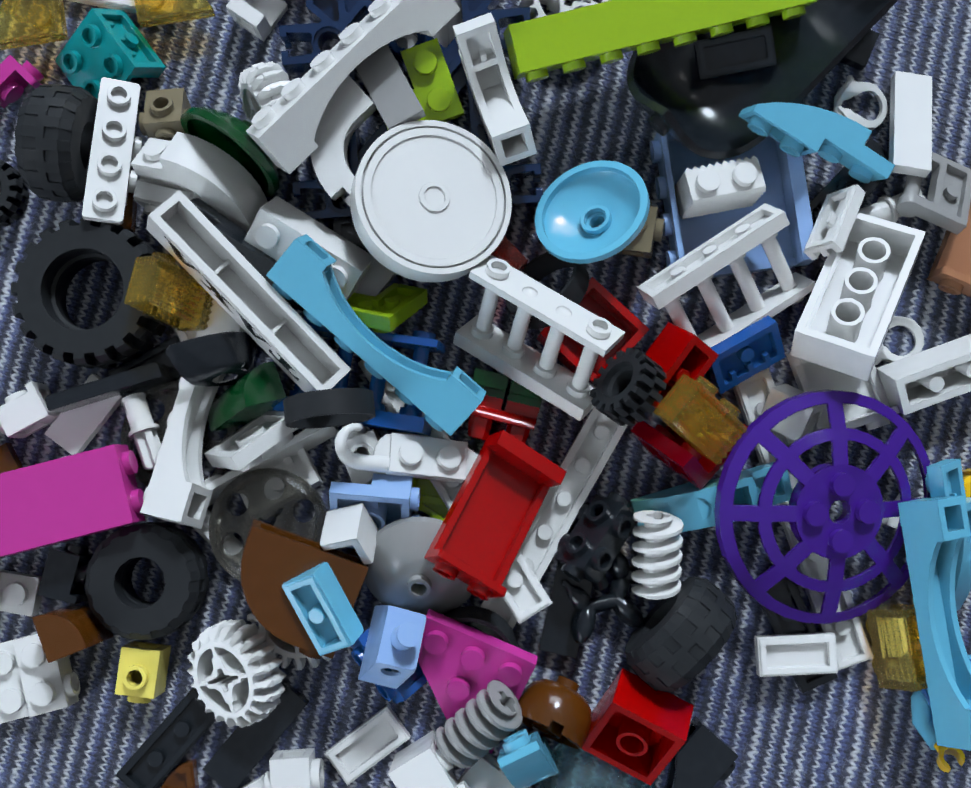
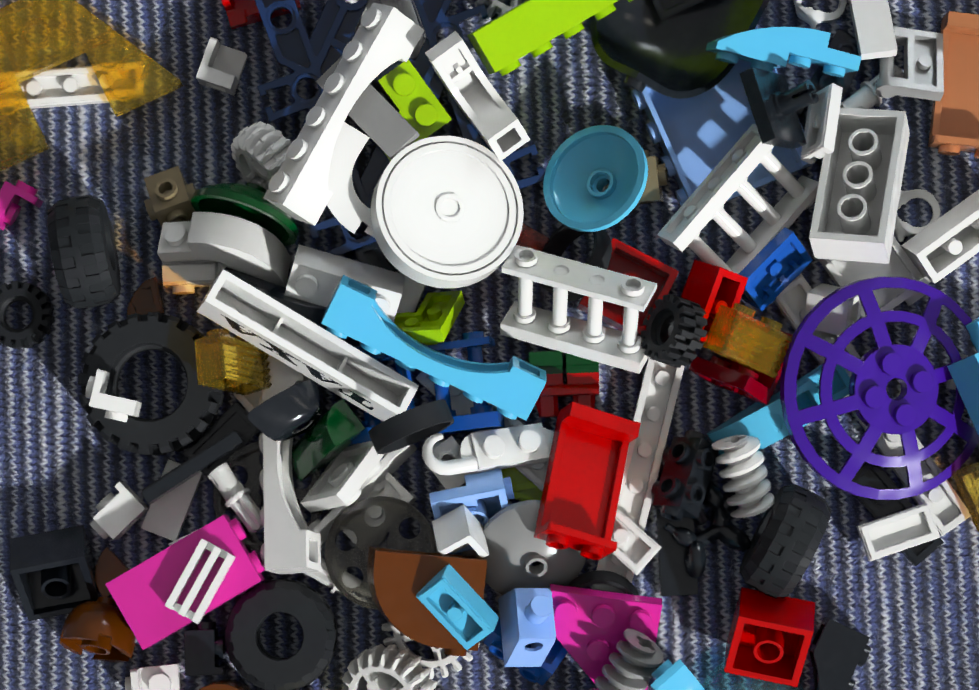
camera: 20 degrees left, 0 degrees up
teal bracket [56,8,166,100] -> none
white bracket [82,77,143,225] -> none
reddish brown cylinder [518,675,592,750] -> none
white brick [674,155,766,220] -> none
none -> white bracket [85,369,142,423]
none -> white tile [164,538,236,624]
none -> black tile [739,68,819,149]

